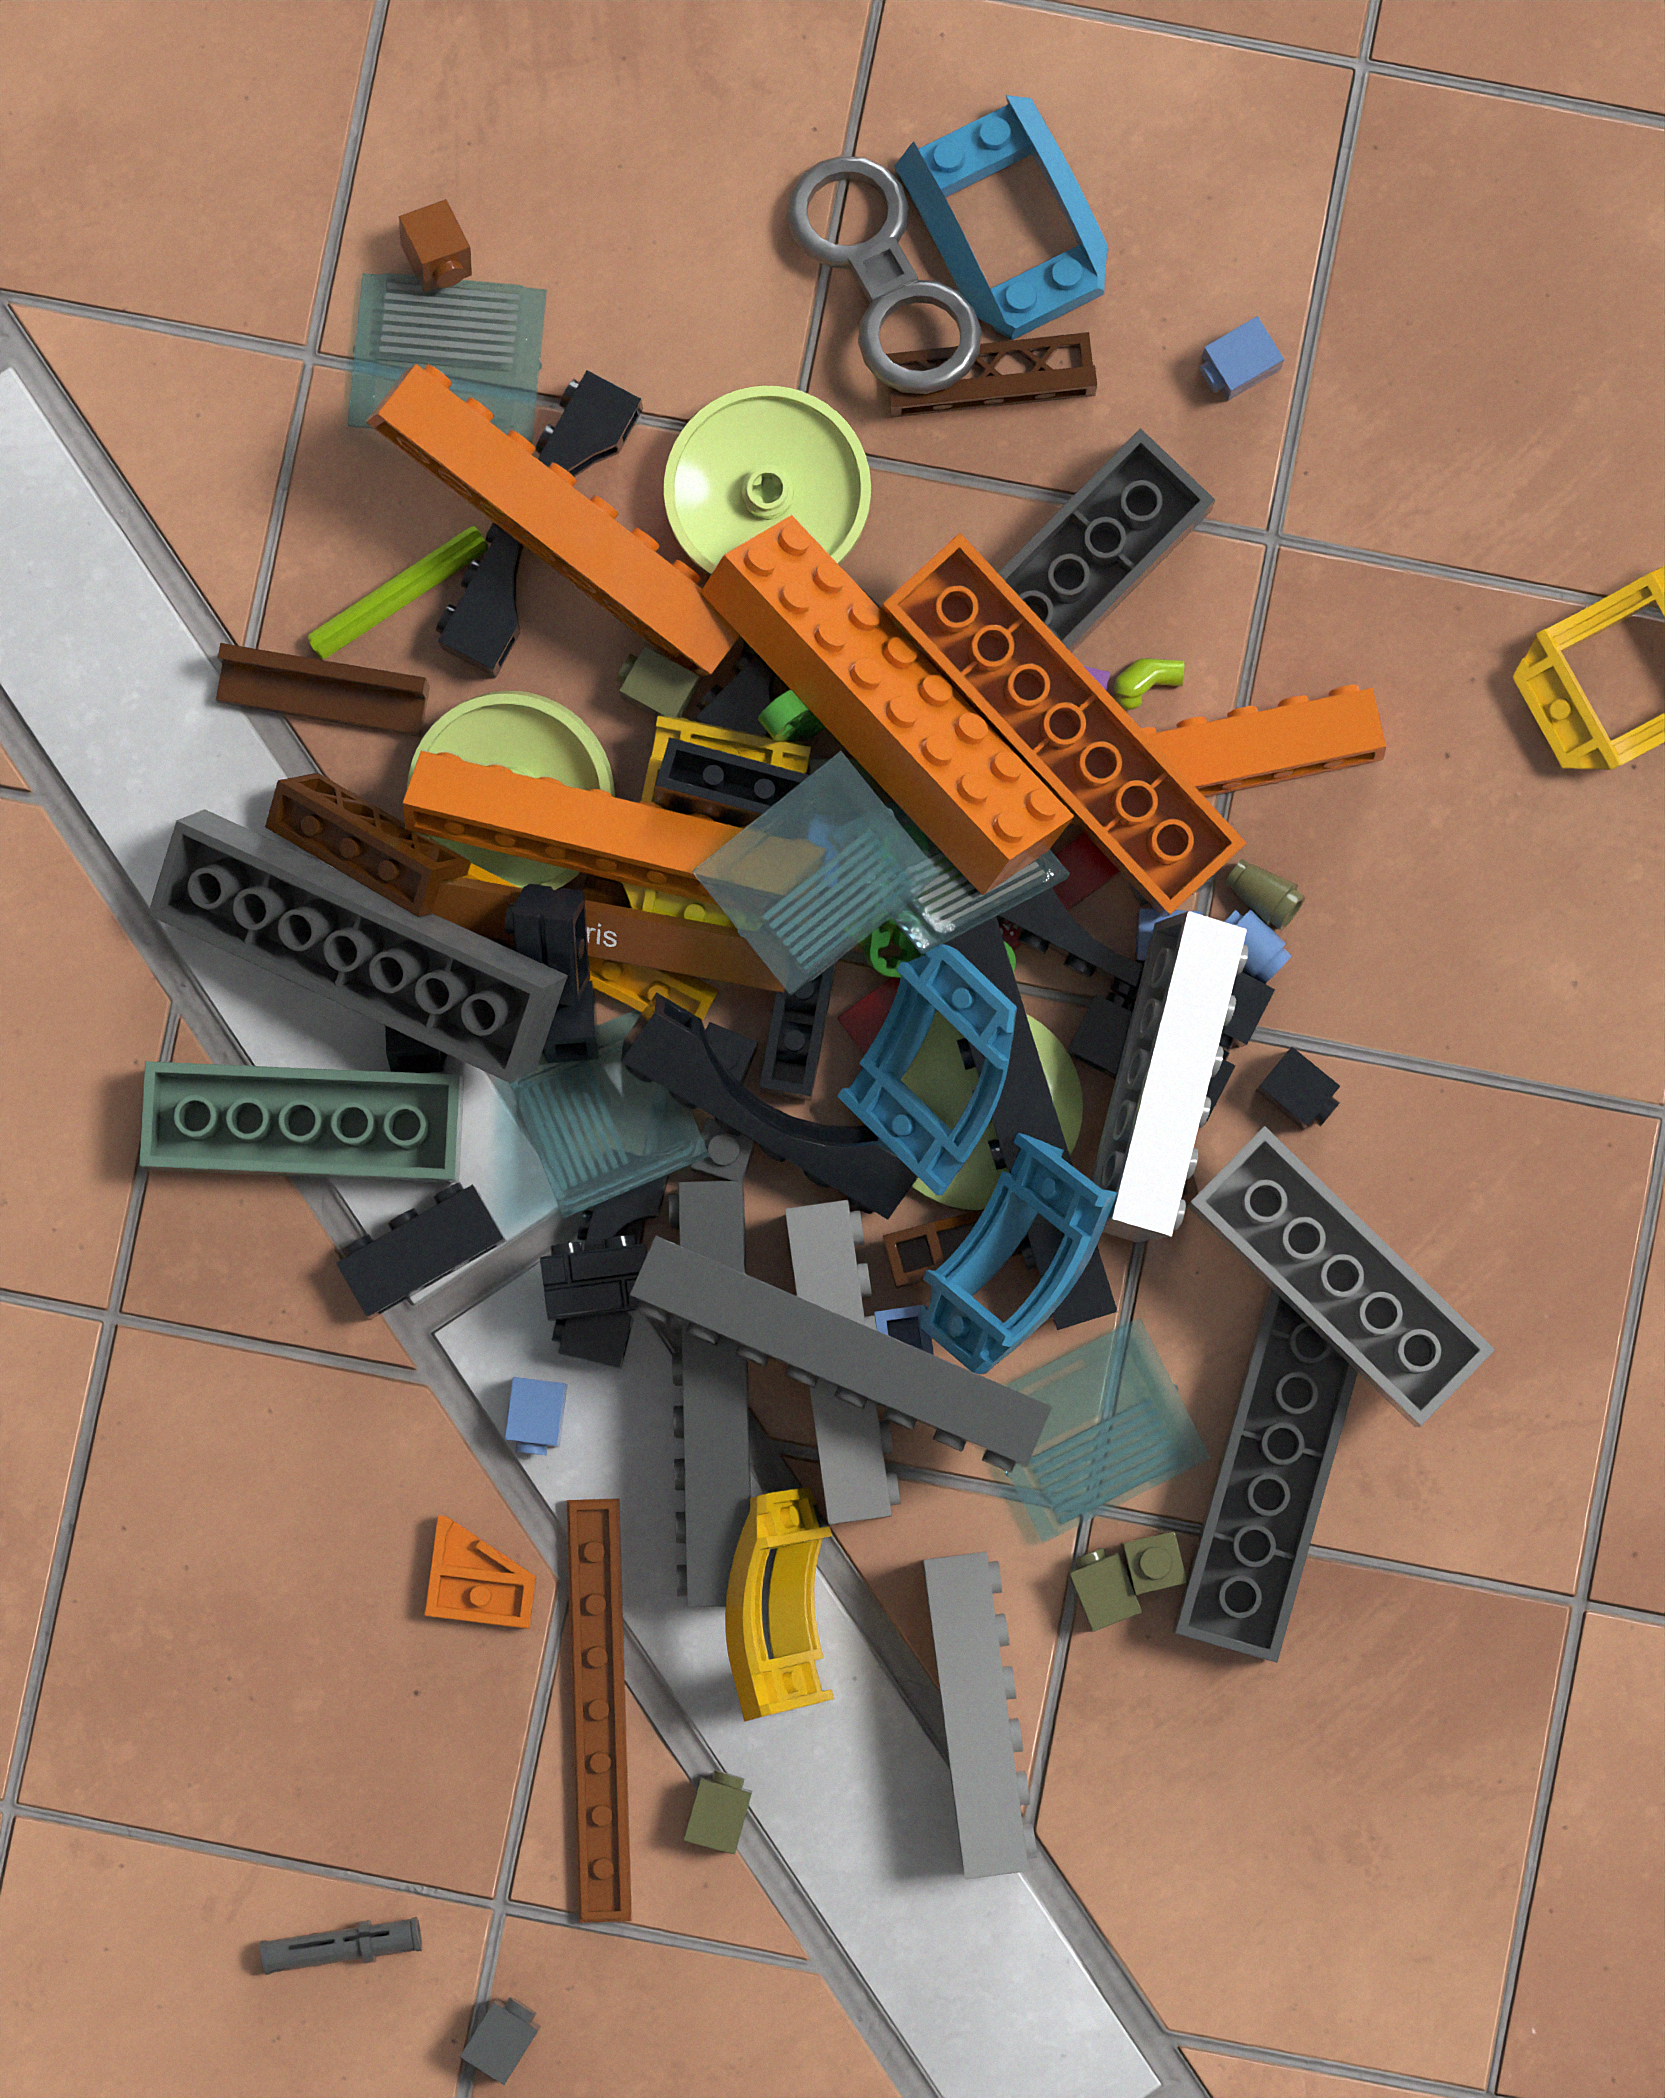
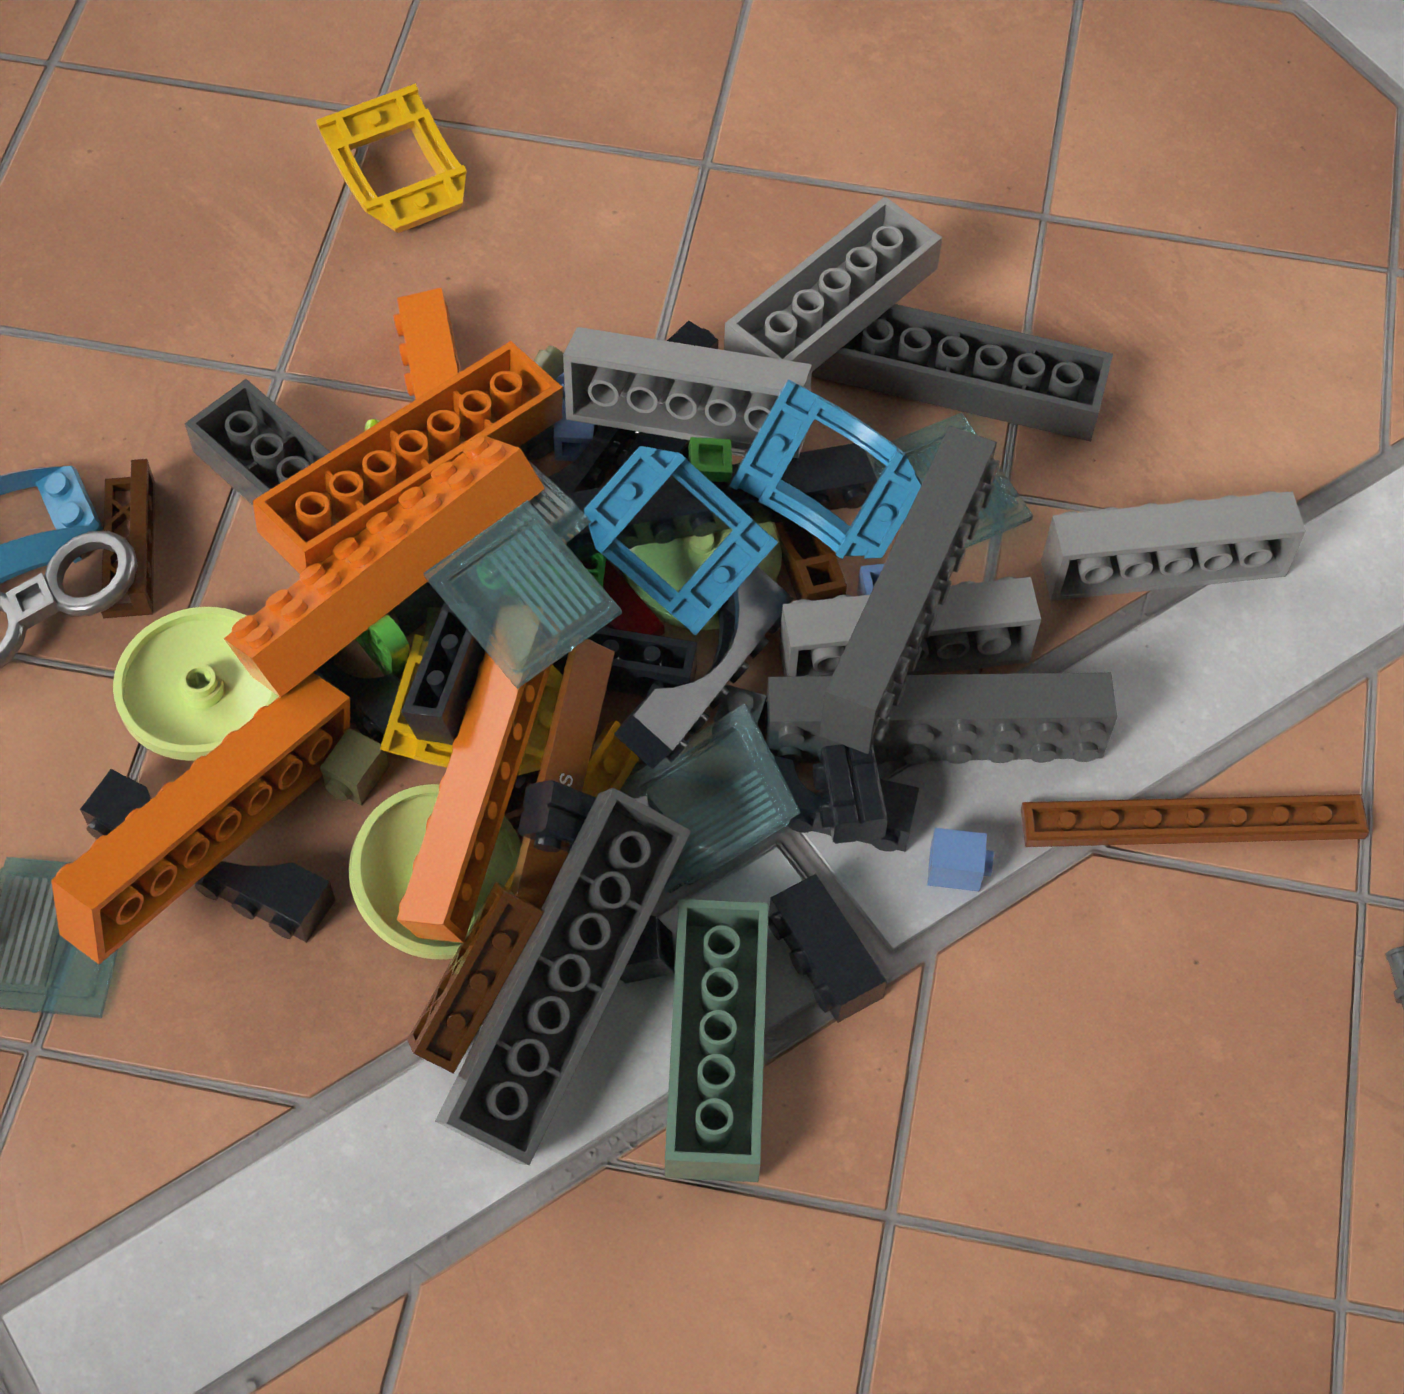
camera: 95 degrees left, 25 degrees down
reddish brown fence [216,643,430,737] -> none
lime axle [307,526,488,659] -> none
orange wing [425,1515,537,1629] -> none
olive brick [684,1770,753,1855] -> none
yellow wedge [725,1487,834,1722] -> none
olive brick [1068,1547,1142,1632] -> none
olive brick [1121,1531,1187,1595] -> none
medium blue brick [1199,316,1284,401] -> none
none -> bright green plate [688,437,732,482]

